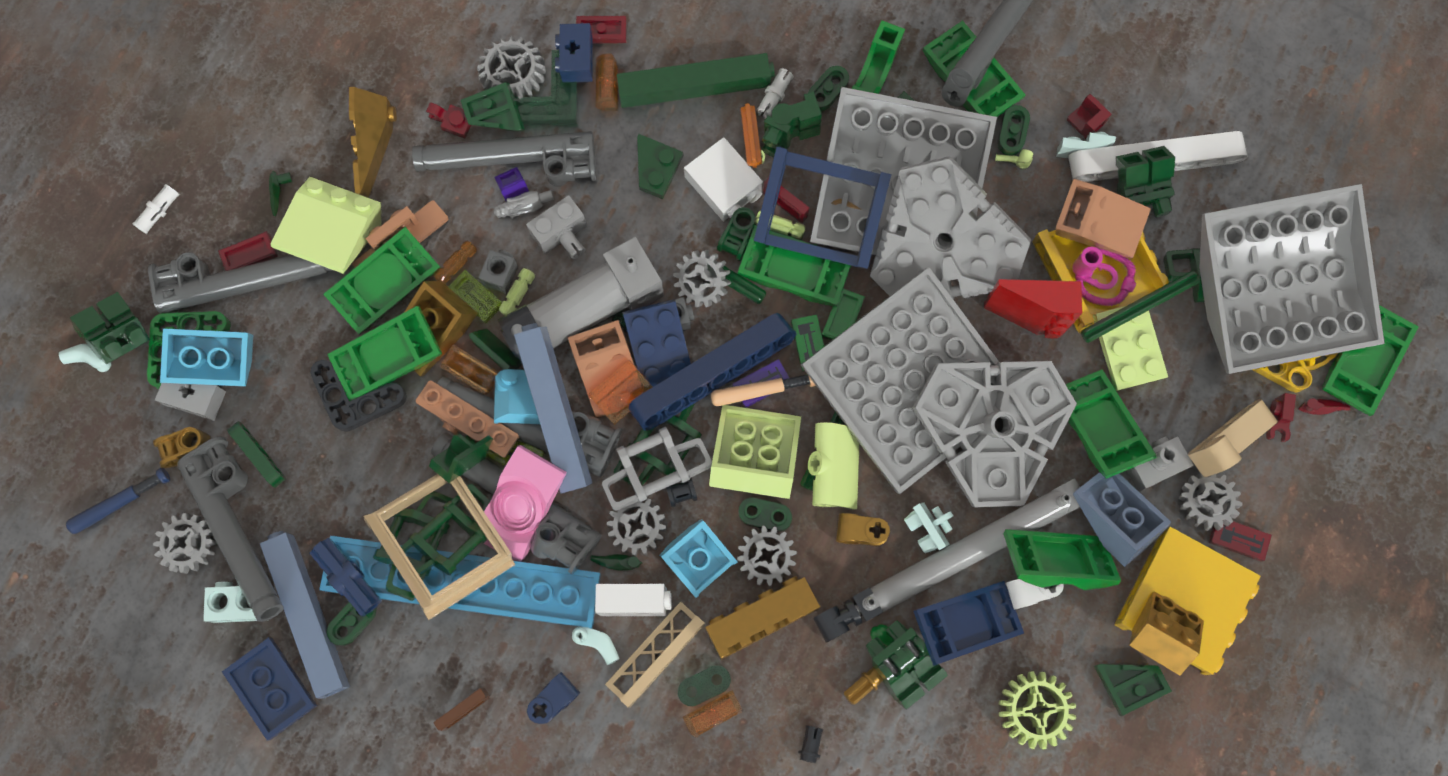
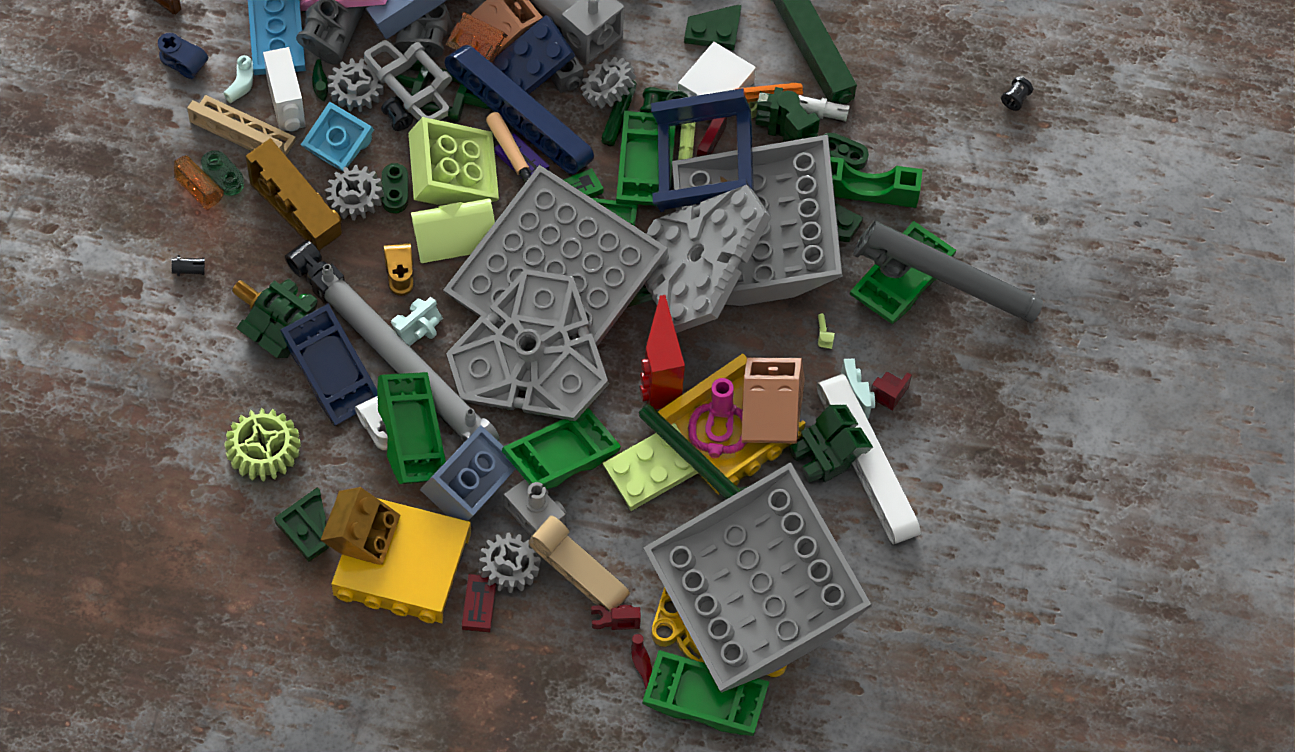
camera: 70 degrees right, 15 degrees down
dark green plate [998,105,1030,156] -> none

